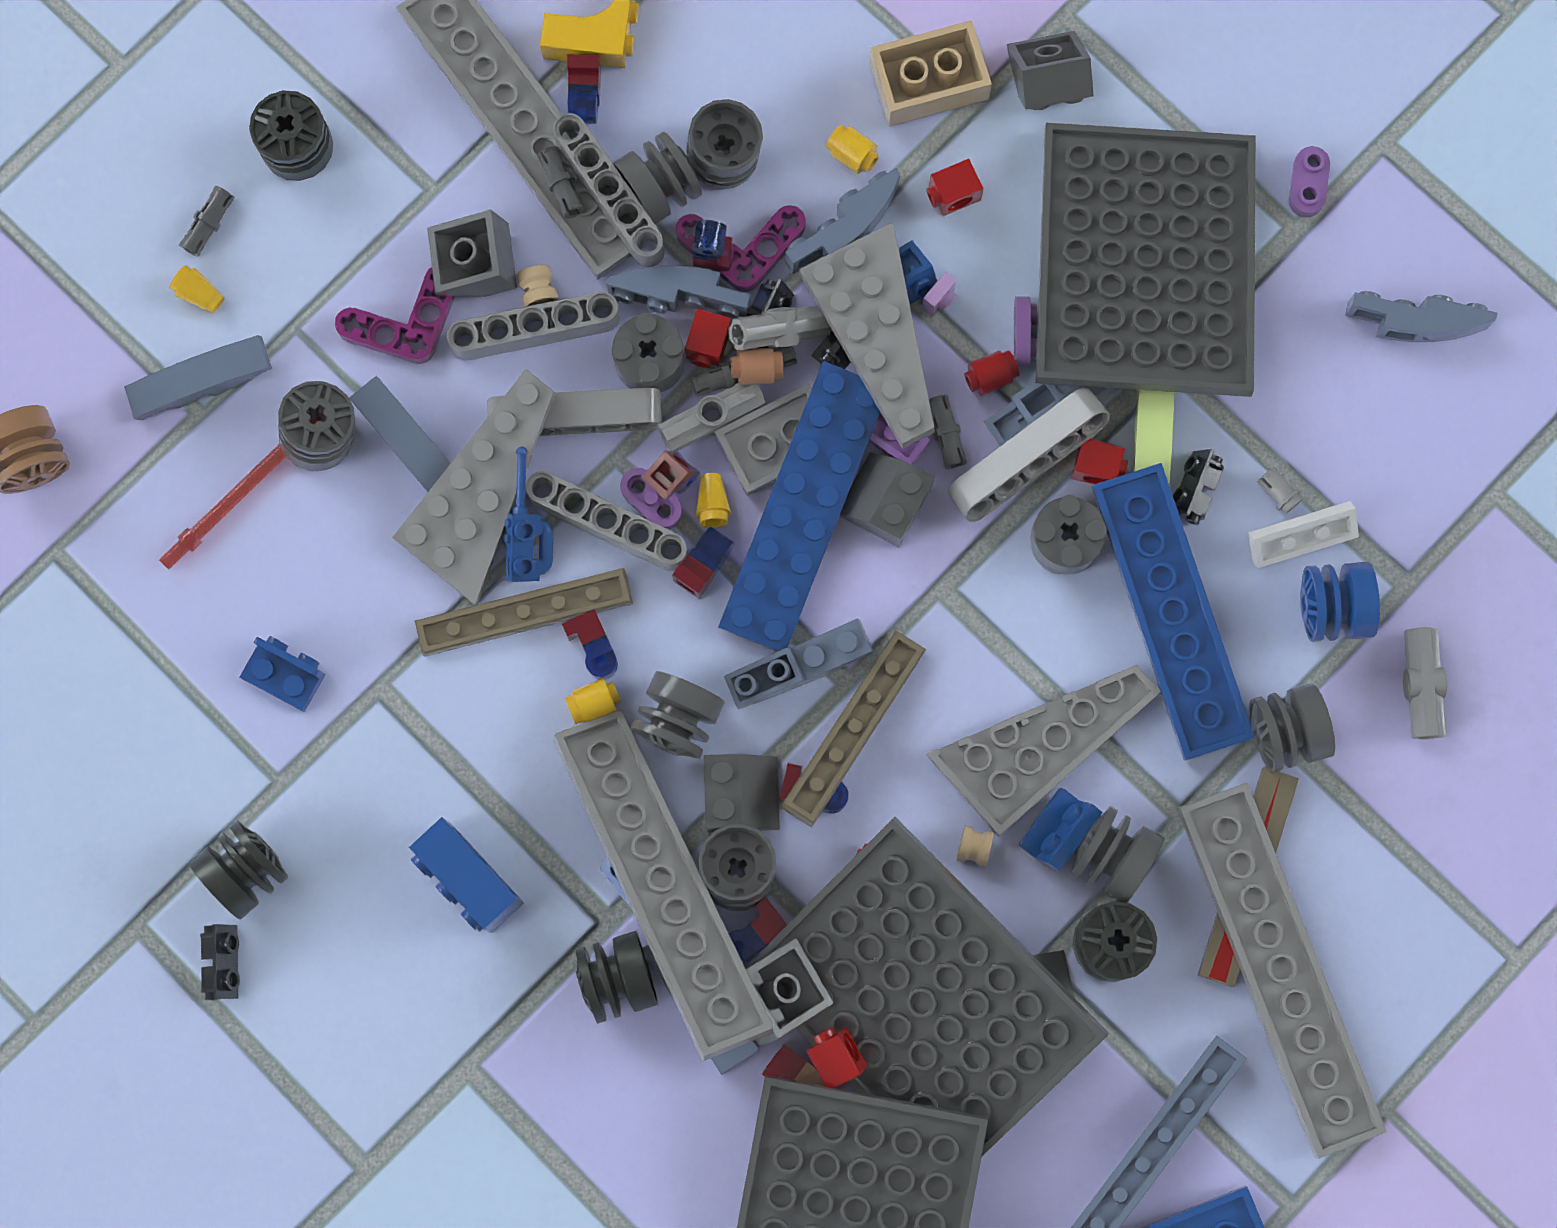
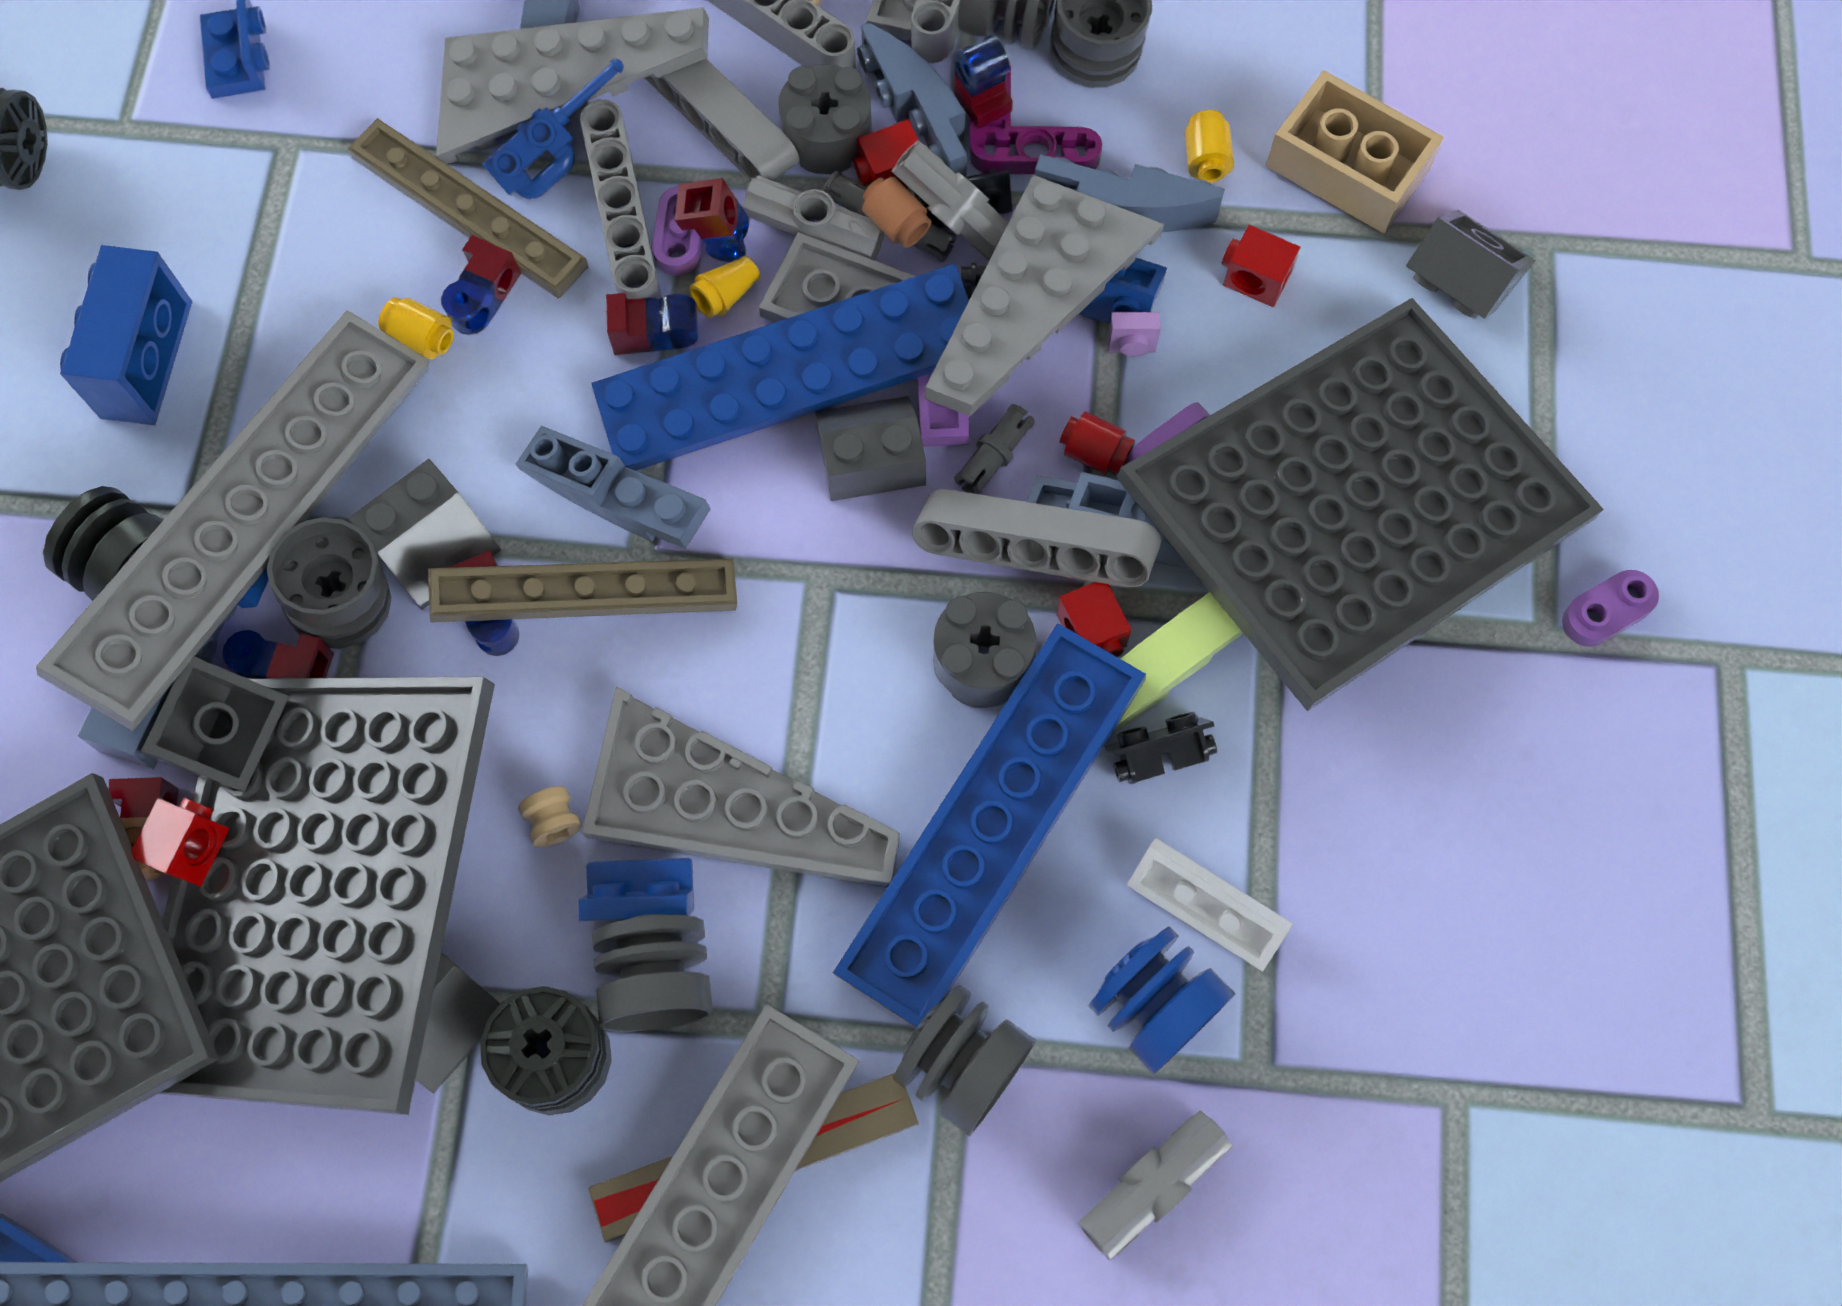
camera: 50 degrees right, 10 degrees down
dark grey wheel [630,671,725,759] -> none
light grey pin [1257,467,1302,513] -> none
sand blue slope [1345,291,1498,342] -> none

